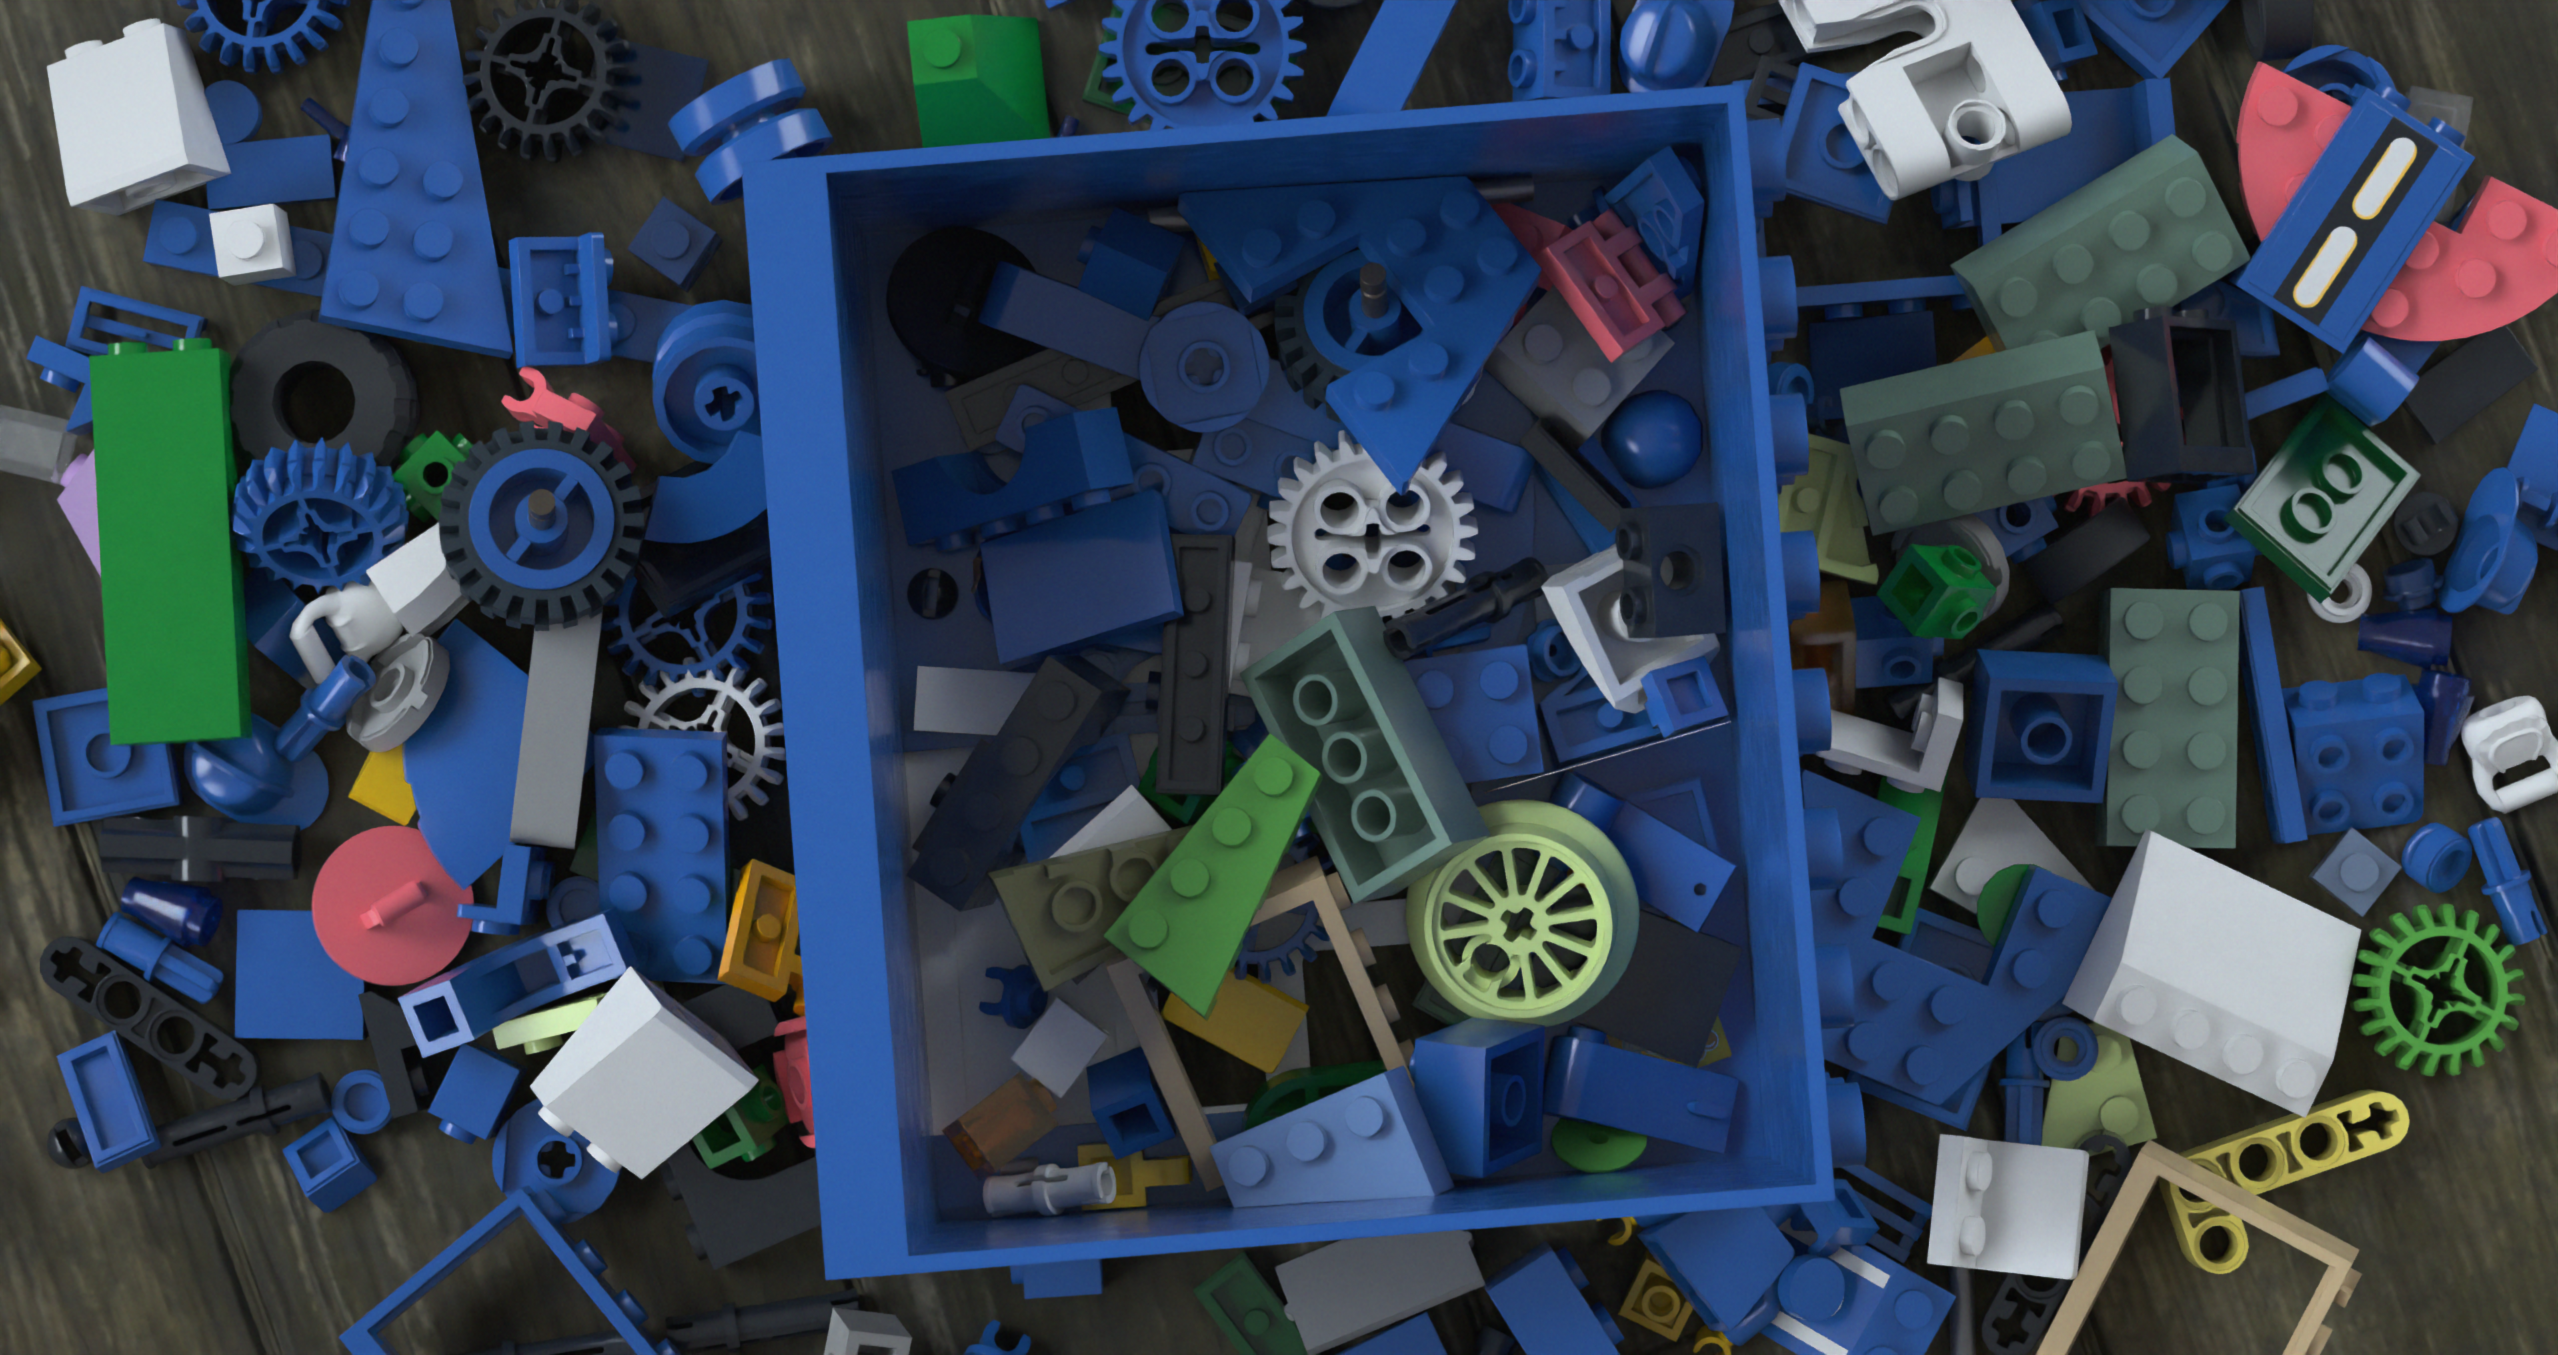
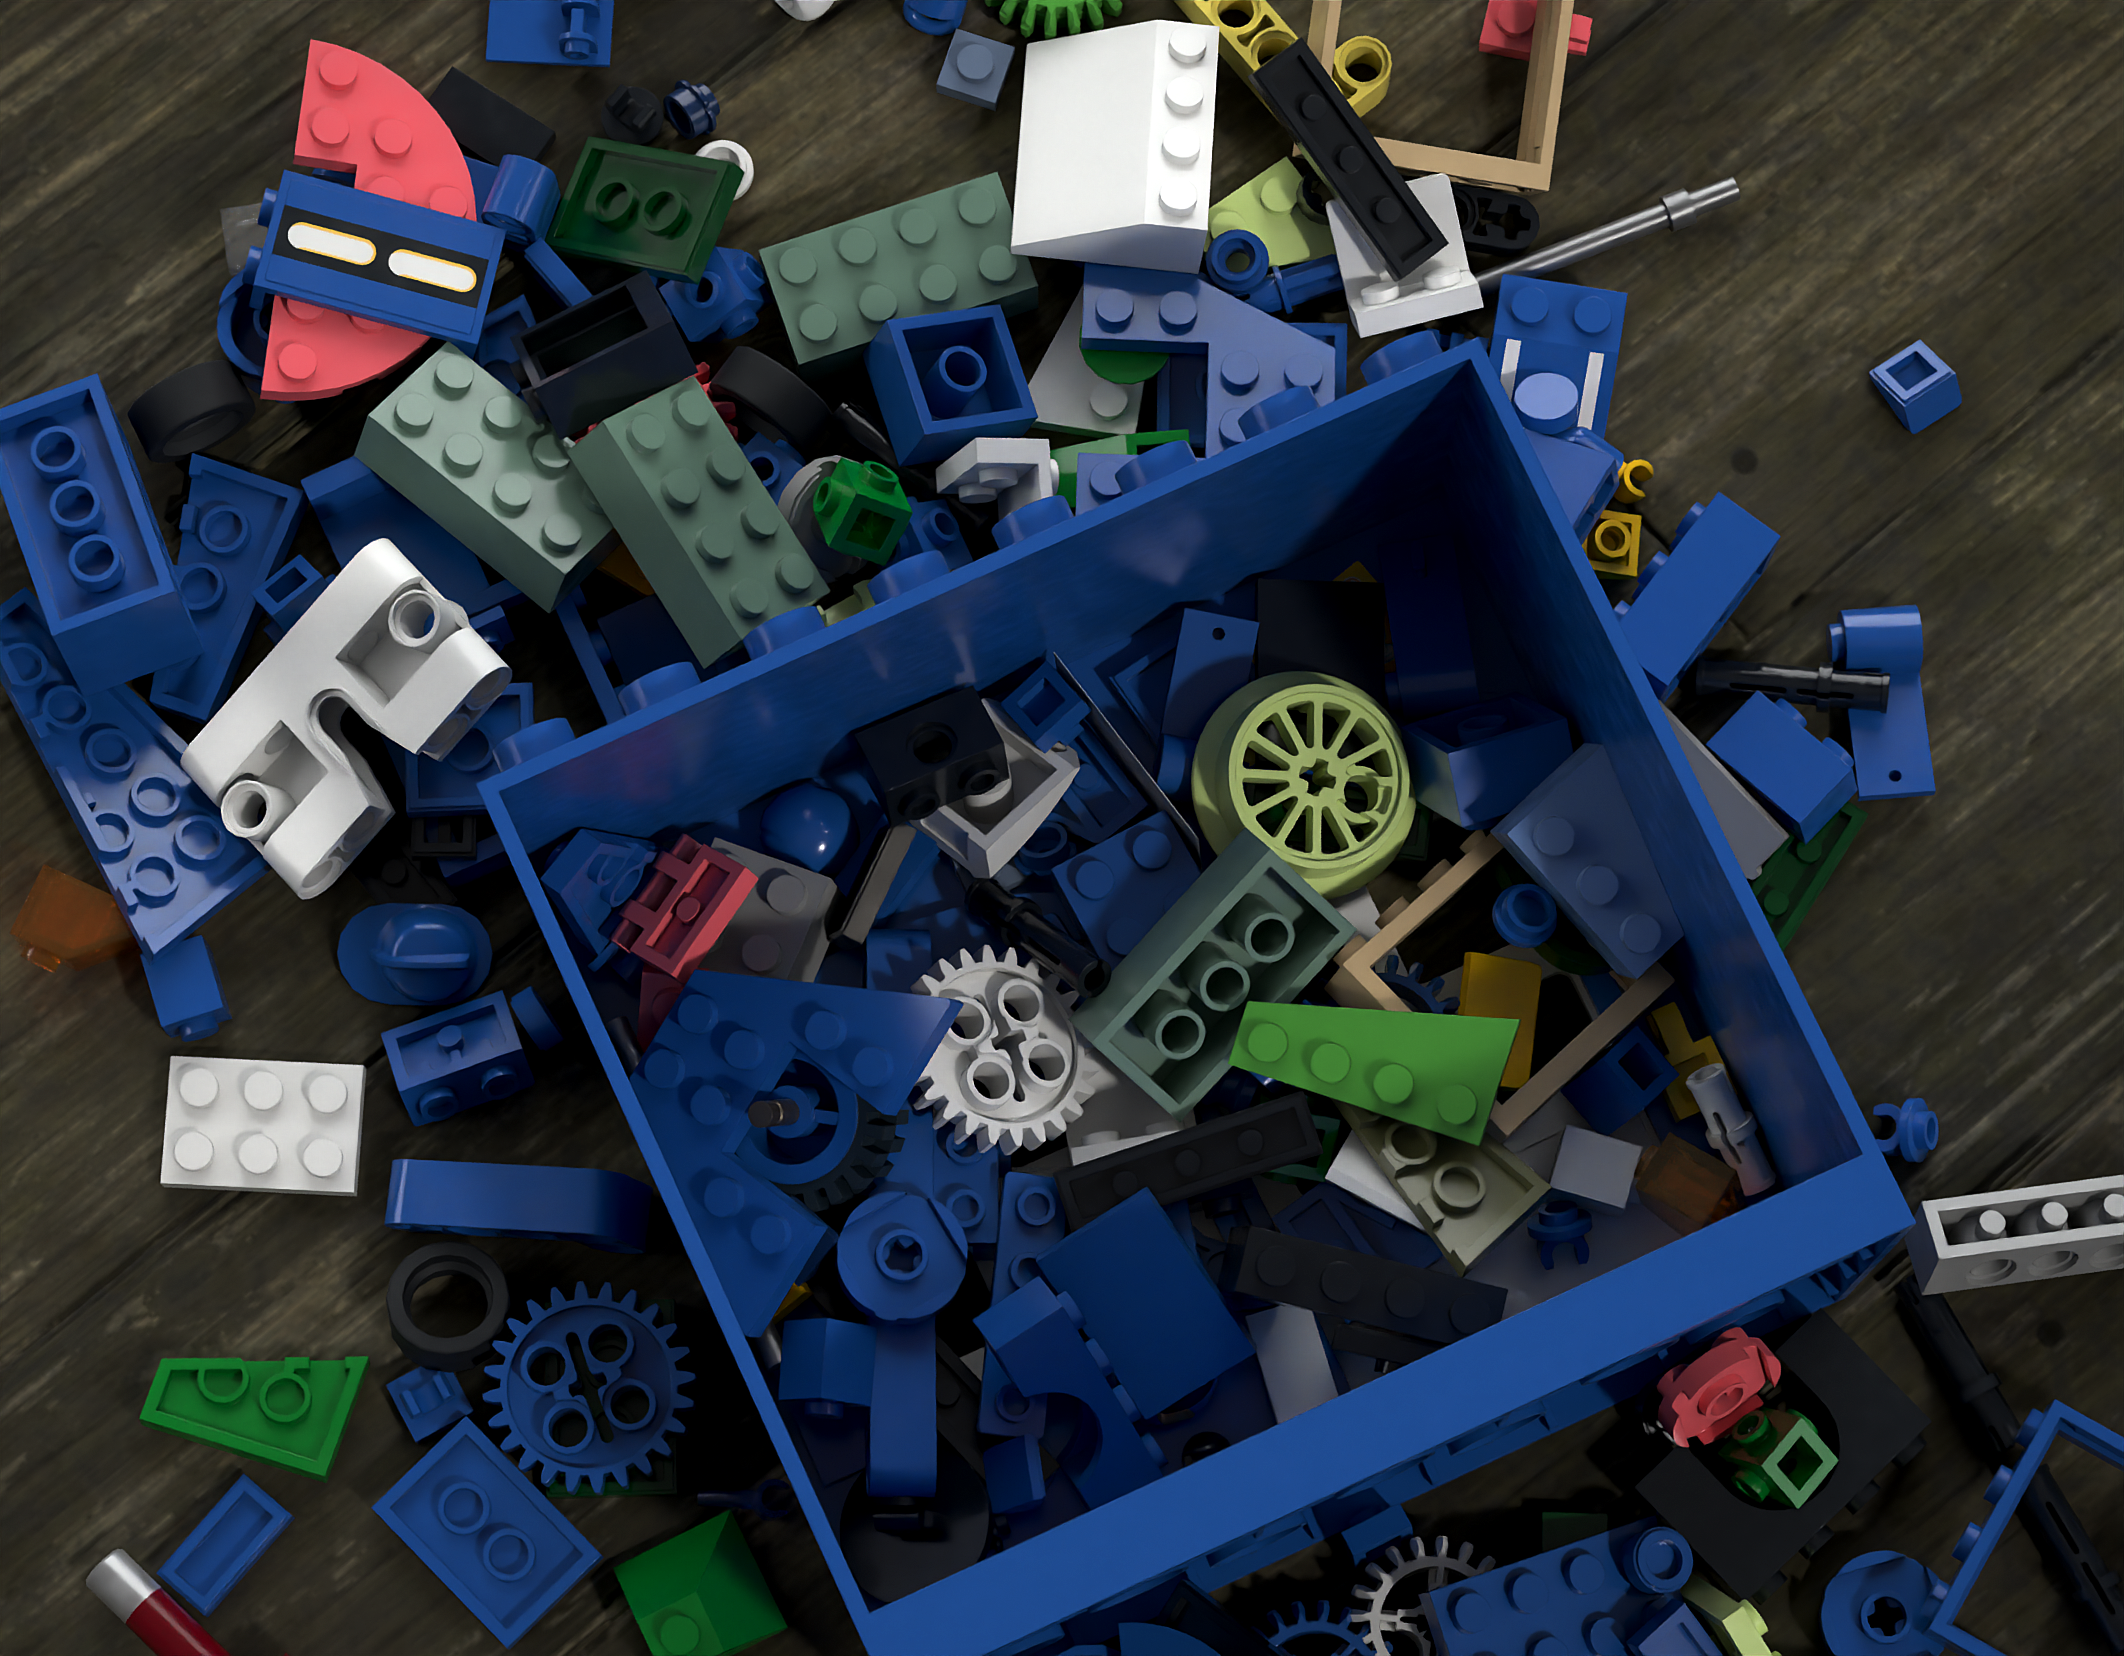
camera: 105 degrees left, 10 degrees down
white slope [530,966,759,1179] -> none
light orange plate [717,859,806,1017] -> none
bright green piece [1552,1118,1647,1173] -> none
blue tile [2239,586,2308,844] -> none
blue bracket [2282,673,2424,835] -> none
clear blue cone [2357,607,2452,671] -> none
clear blue cone [2412,669,2475,766] -> none
blue piece [2438,467,2538,614] -> none
none -> blue slope [983,1433,1046,1515]
none -> black tile [1247,37,1449,282]
none -> blue plate [1492,884,1557,948]
none -> blue tile [1623,1527,1693,1595]

